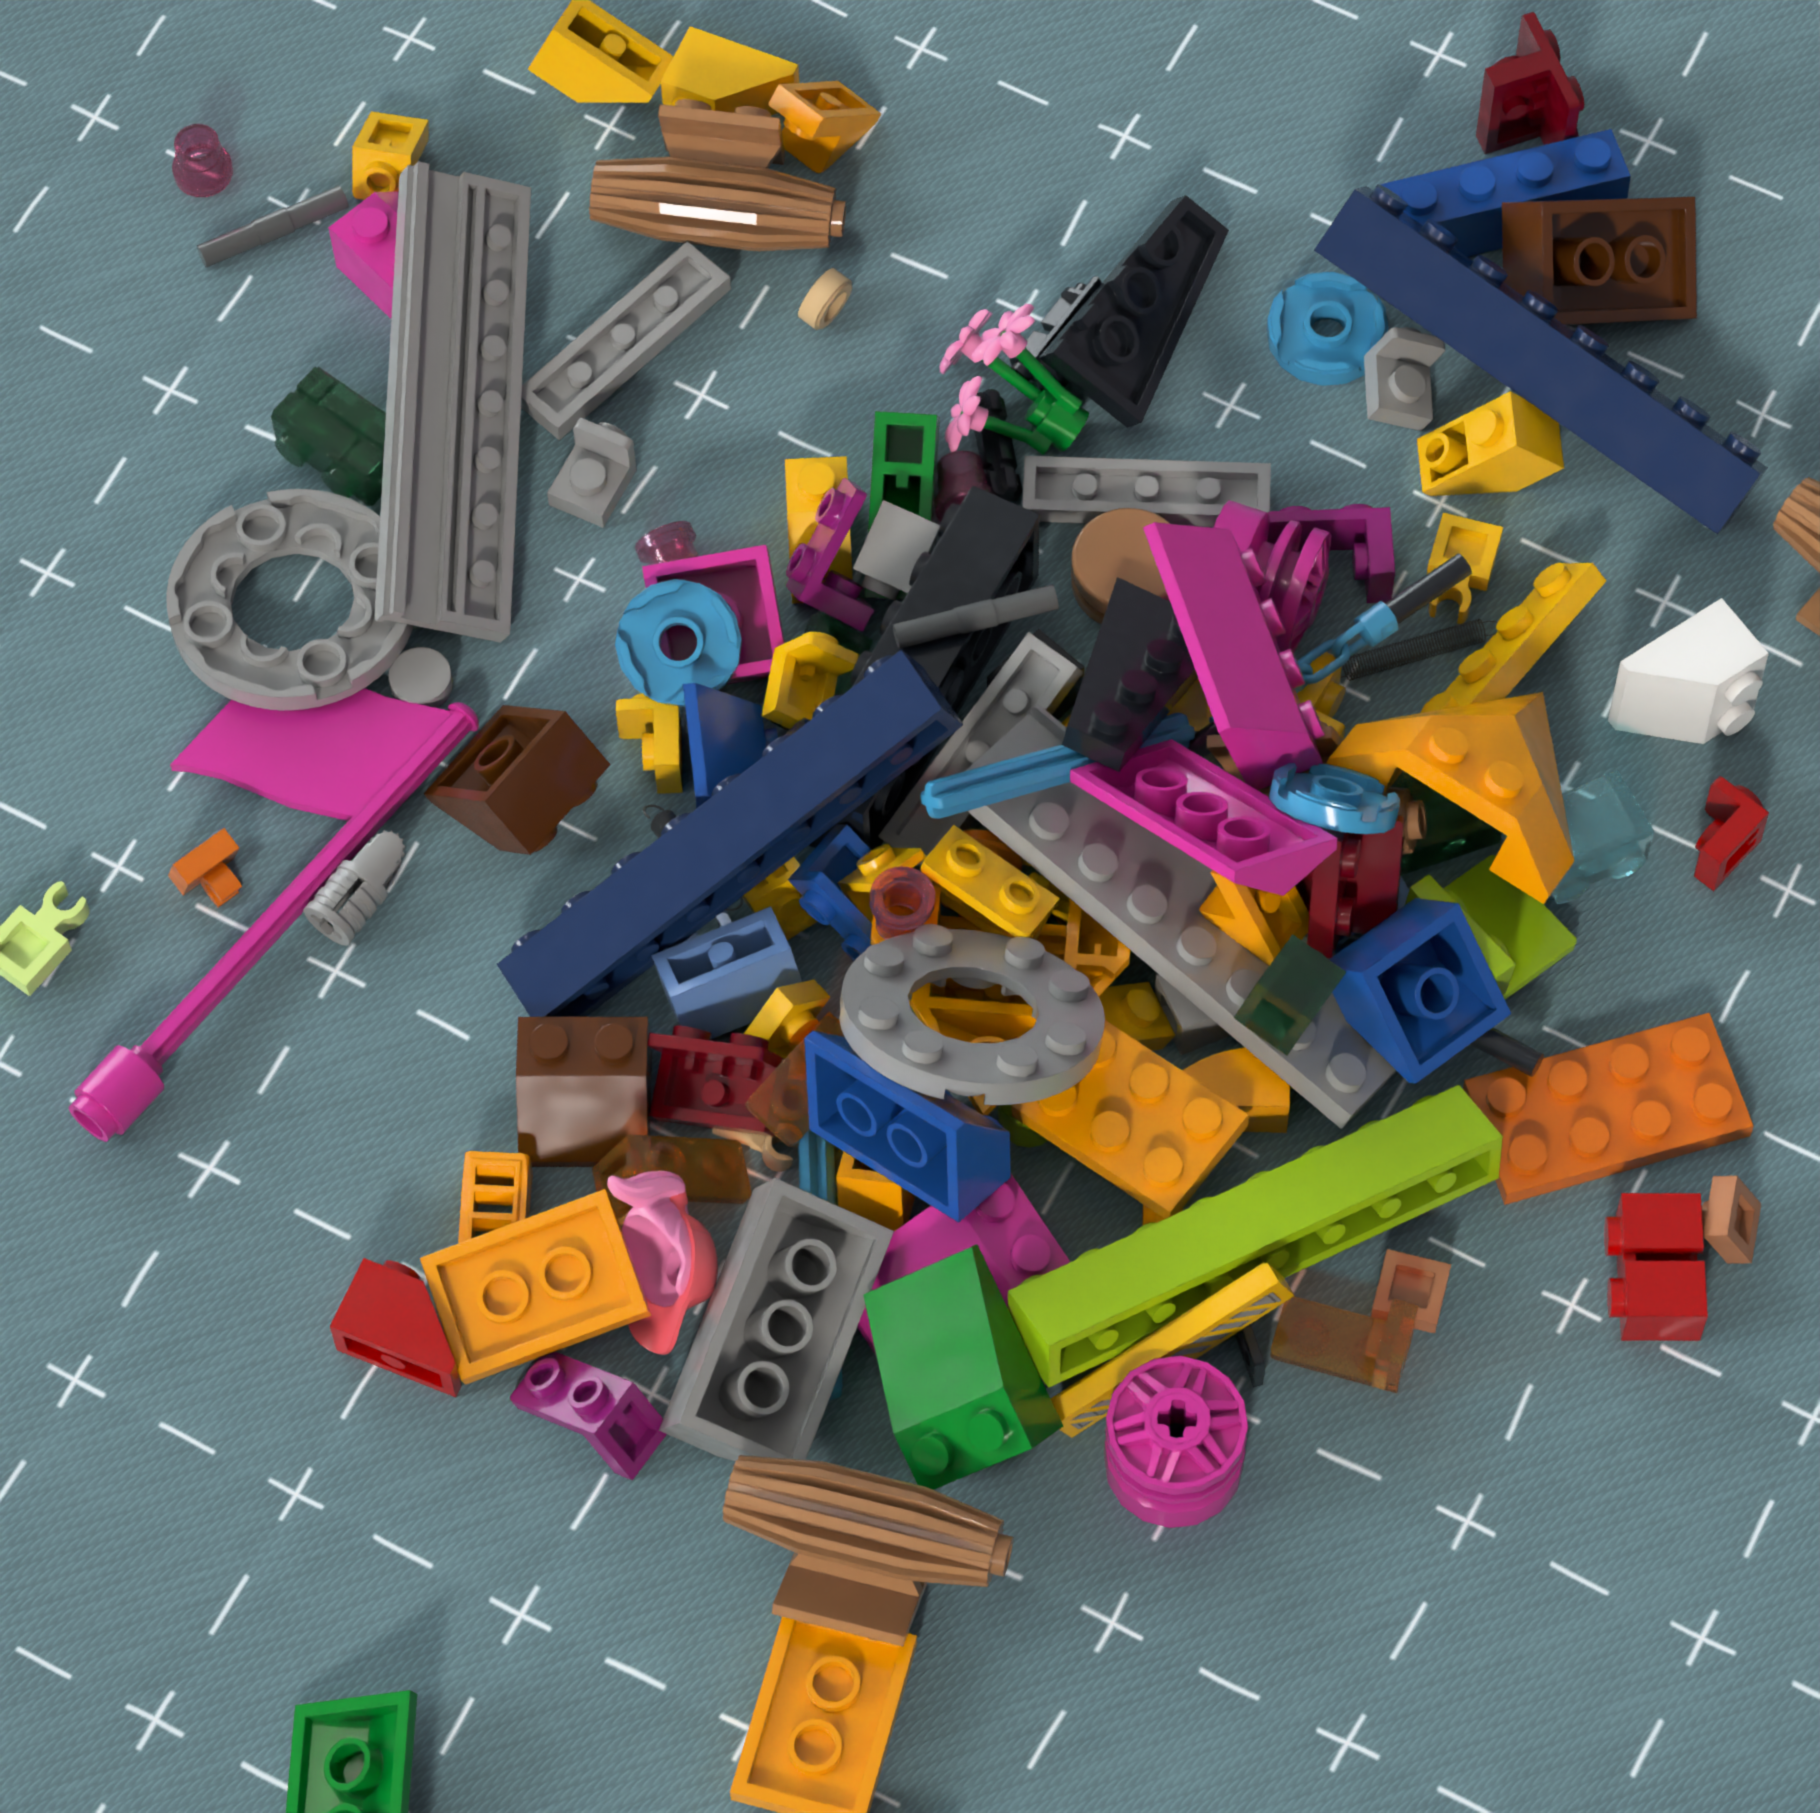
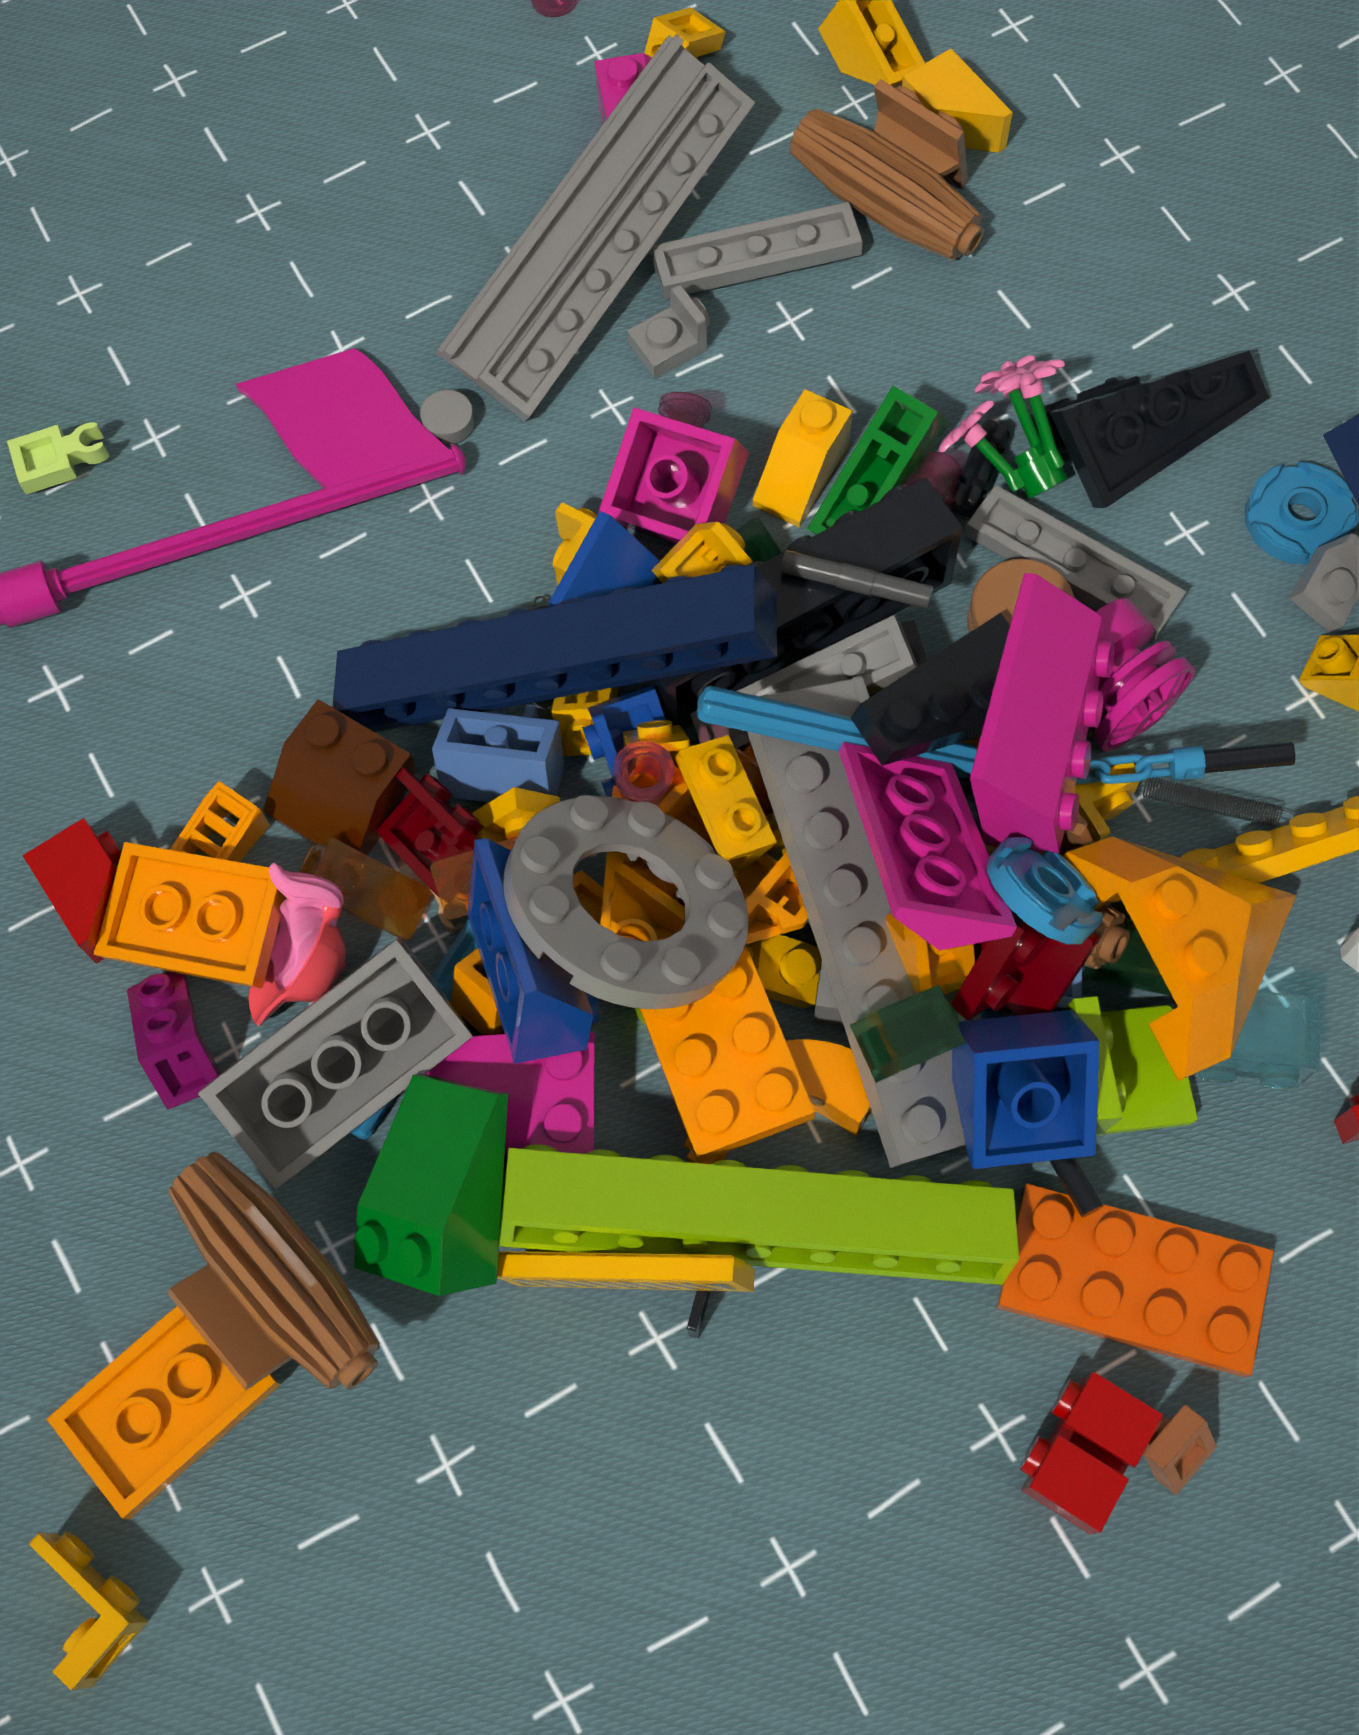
camera: 35 degrees right, 5 degrees up
light grey plate [166,489,414,711] -> none
orange tile [168,828,242,908] -> none
dark grey piece [197,185,349,268] -> none
clear green brick [271,366,386,506] -> none
light grey hinge [303,830,406,946] -> none
reddish brown slope [423,705,611,855] -> none
dark azure tile [615,579,742,707] -> none
light orange slope [768,81,881,173] -> none
magenta bracket [786,478,874,632] -> none
tan tile [798,268,852,330] -> none
light grey brick [853,500,940,601] -> none
dark pink wheel [1104,1356,1248,1528] -> none
magenta bracket [1267,504,1395,603] -> none
clear orange bracket [1270,1296,1419,1393] -> none
nougat plate [1371,1249,1451,1334] -> none
yellow plate [1427,512,1503,624] -> none

